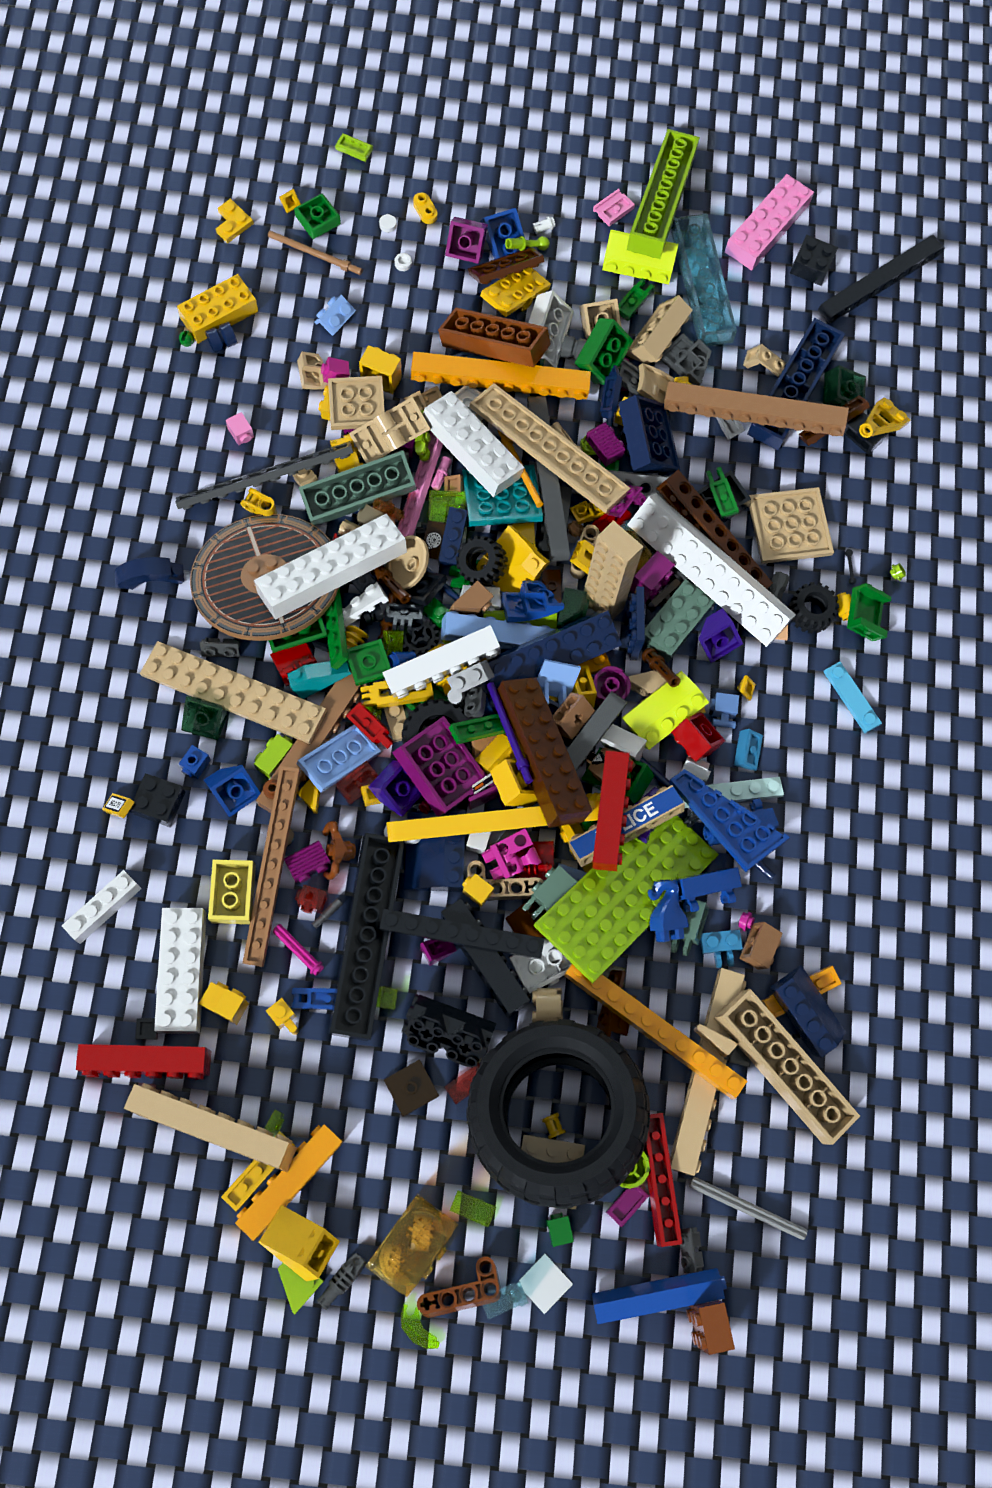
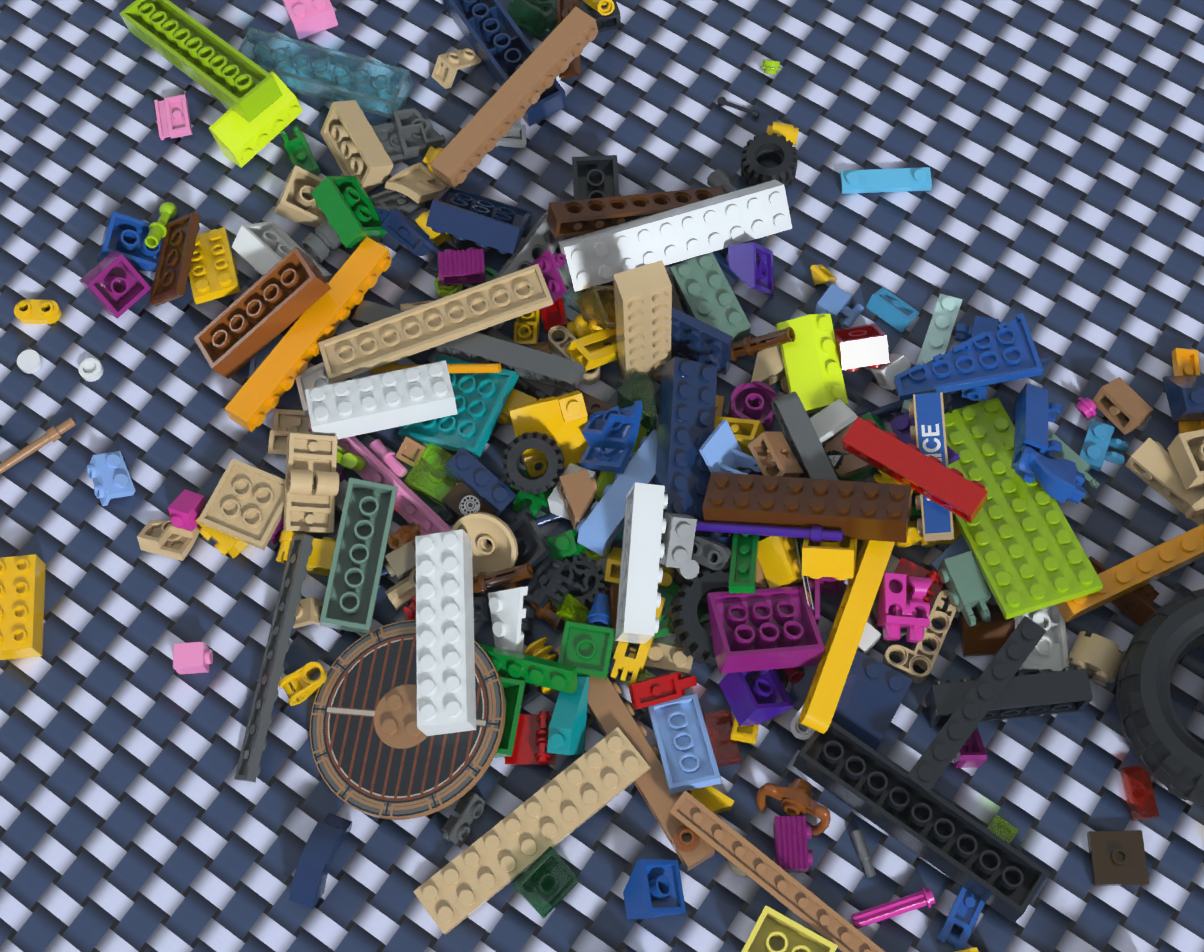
camera: 50 degrees left, 5 degrees down
green hinge [179,330,194,347] -> none
blue brick [179,745,211,779] -> none
dark blue wheel [205,322,238,353] -> none
lime brick [254,734,293,779] -> none
clear red brick [295,885,328,914] -> none
yellow brick [359,345,402,395] -> none
black brick [401,994,497,1068] -> none
yellow brick [462,874,494,907] -> none
white pin [533,216,555,234] -> none
green hinge [706,467,739,519] -> none
tan plate [749,487,834,564] -> none
green panel [847,583,892,641] -> none

